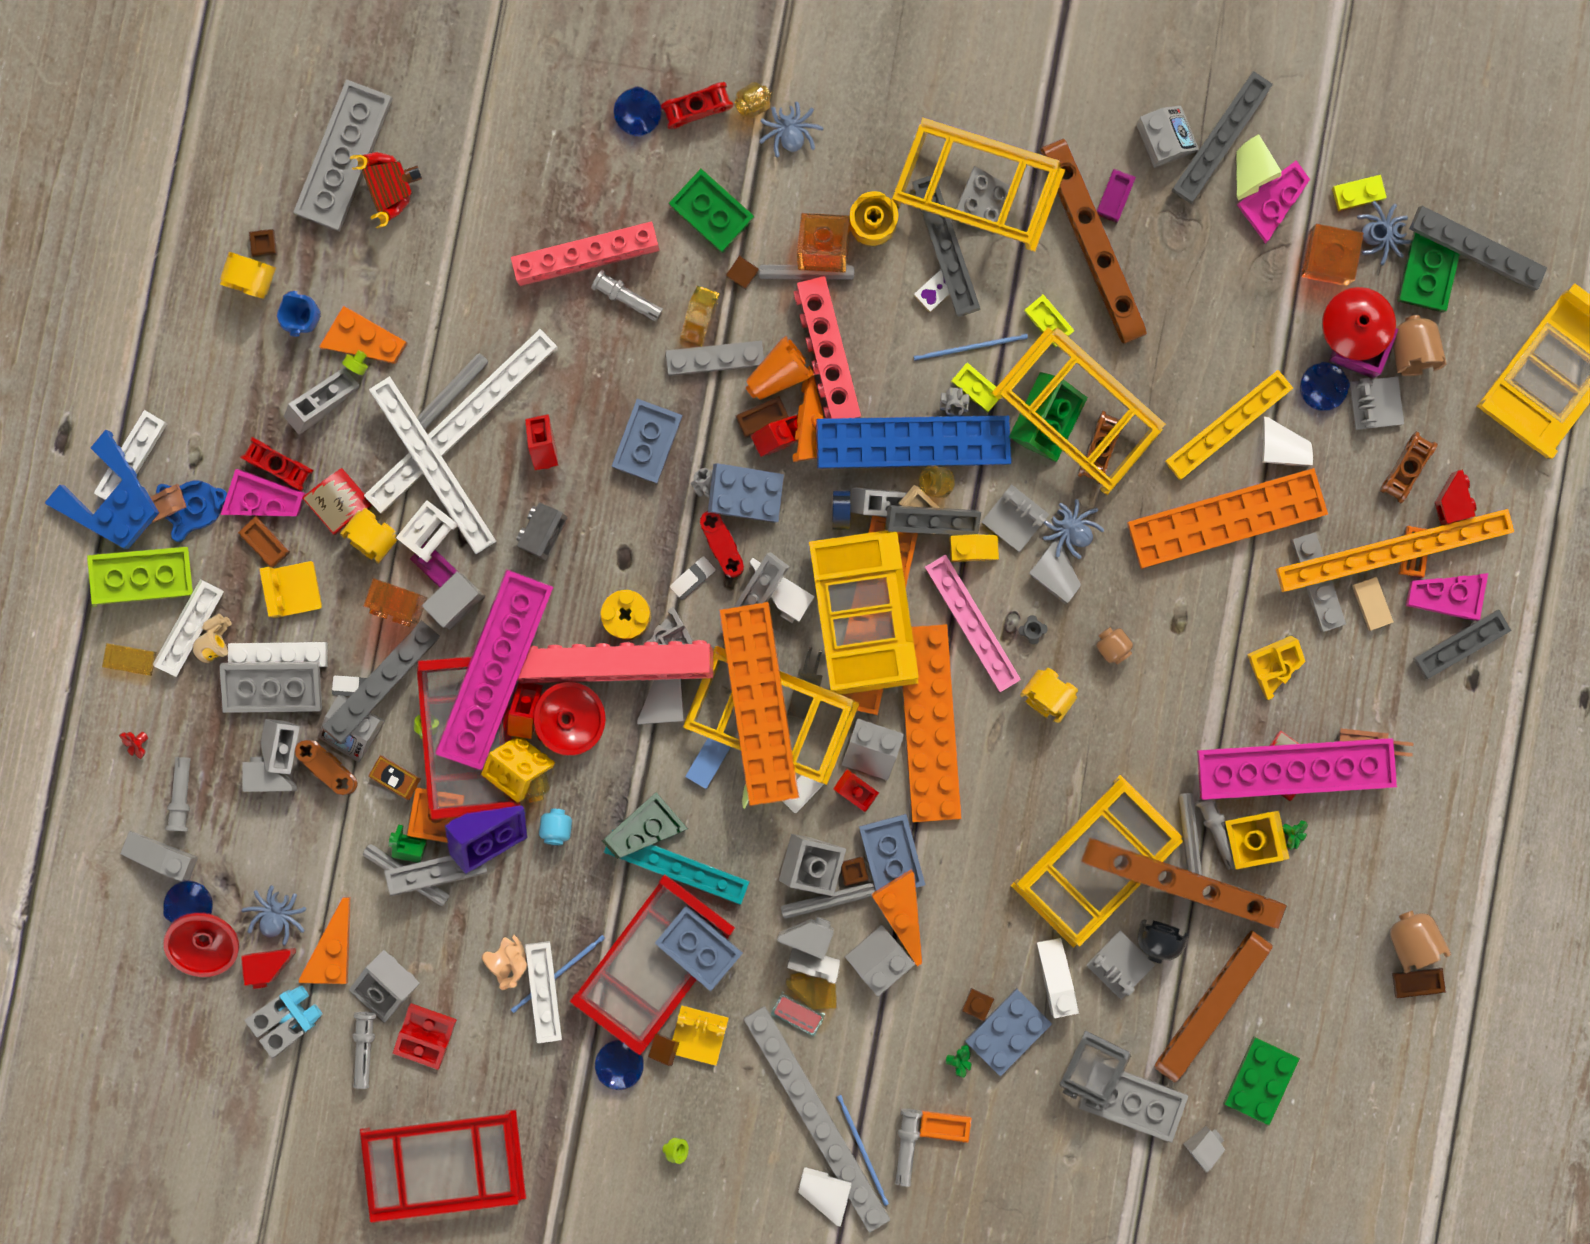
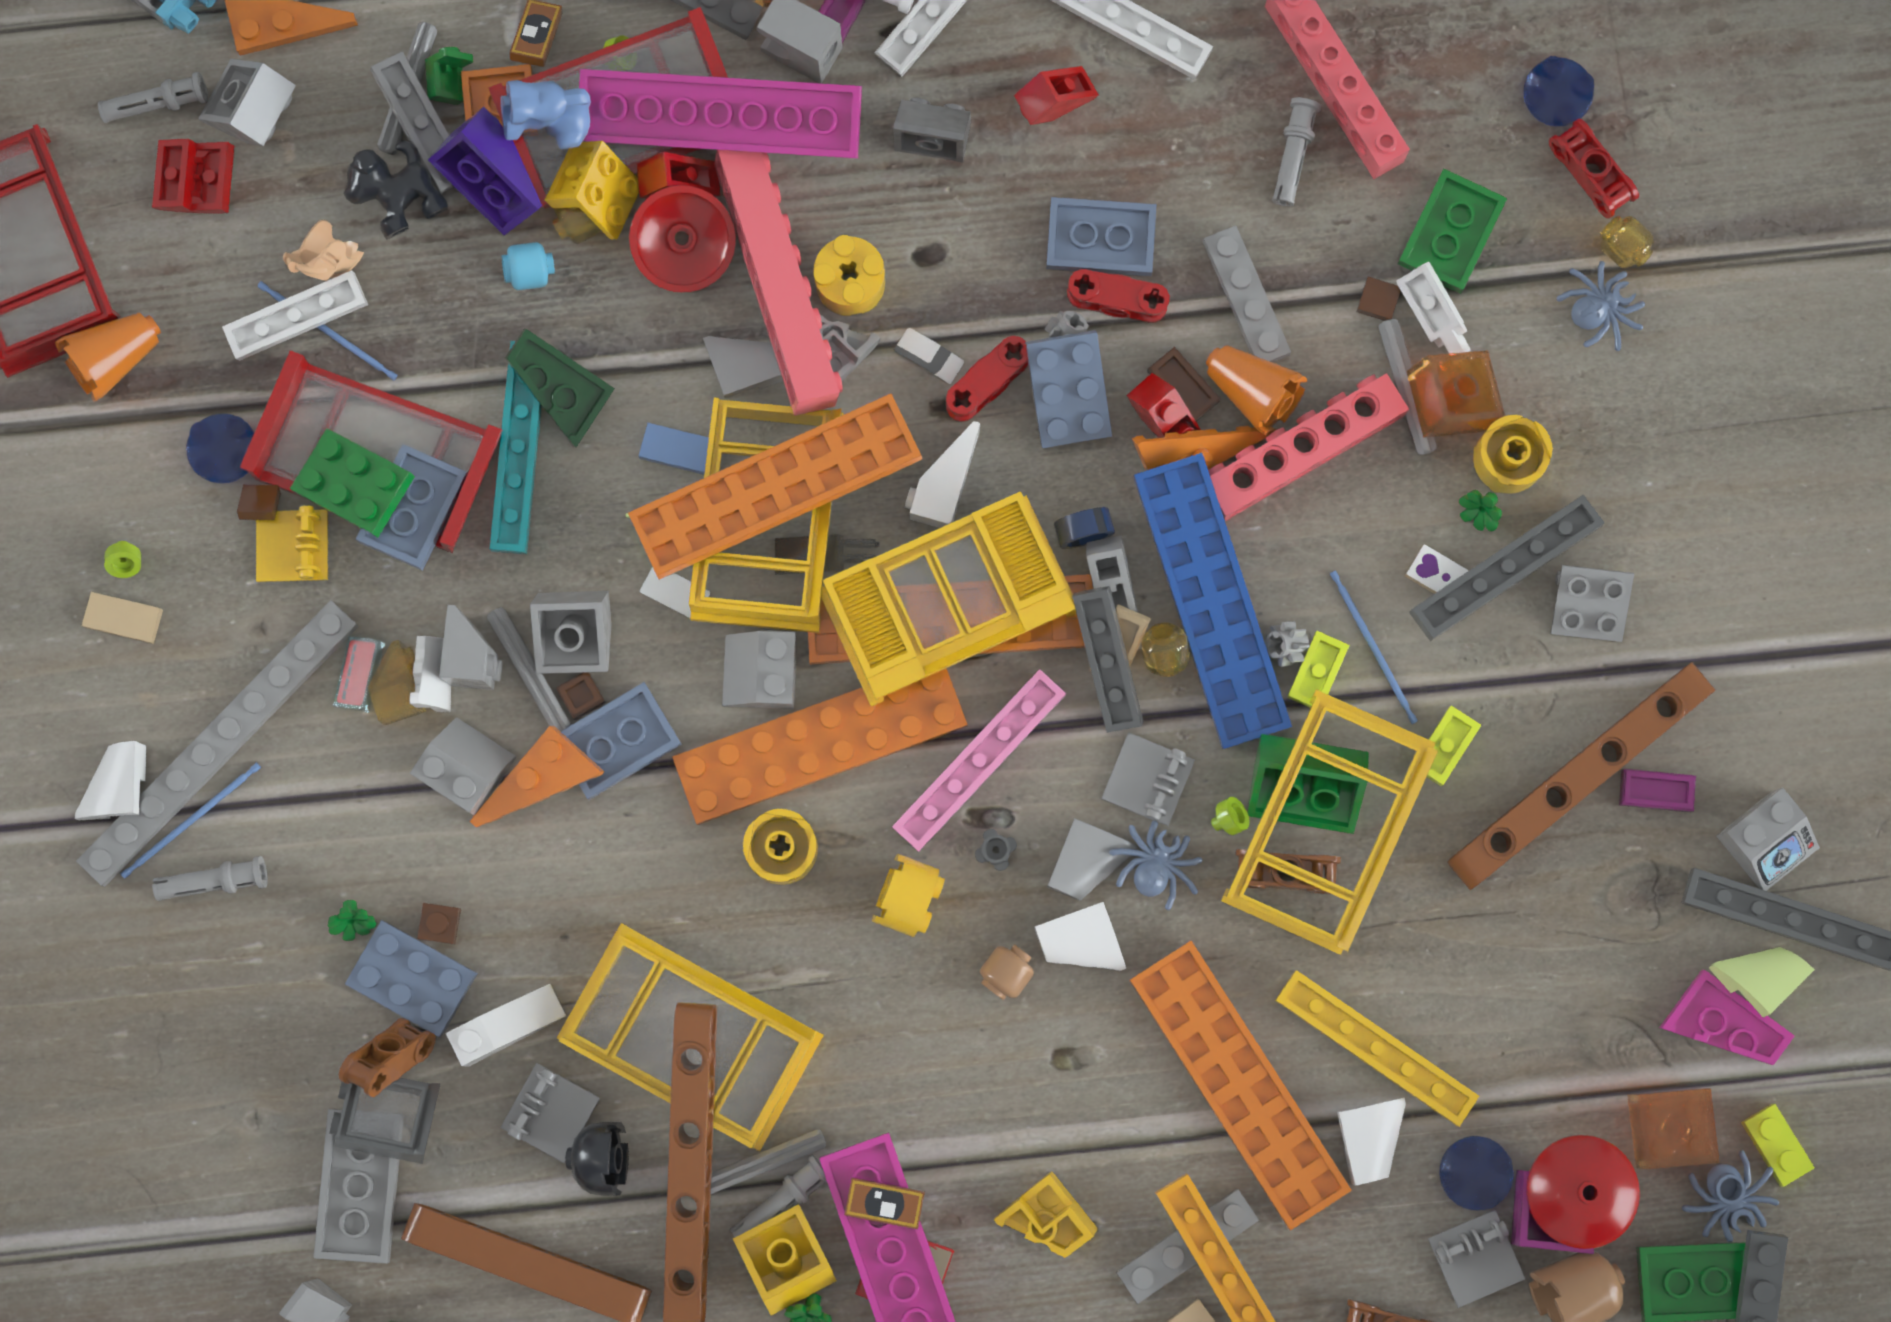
camera: 75 degrees right, 5 degrees down
clear yellow slope [680,286,720,347] -> none
light grey plate [719,552,789,634] -> none
red slope [833,769,879,812] -> none
yellow piece [892,117,1065,252] -> none
orange tile [920,1110,971,1143] -> none
yellow slope [949,534,999,562] -> none
none -> orange cone [55,312,161,402]
none -> tan tile [82,592,163,644]
none -> green plate [290,428,415,538]
none -> dark orange piece [339,1018,436,1097]
none -> black animal [344,140,448,240]
none -> medium blue animal [501,80,591,149]
none -> yellow brick [743,809,818,885]
none -> tile [844,1177,925,1229]
none -> white slope [1034,902,1126,971]
none -> red piece [1067,269,1170,323]
none -> lime tile [1211,797,1250,836]
none -> white hinge [1396,262,1471,360]
none -> green plant [1459,490,1502,532]

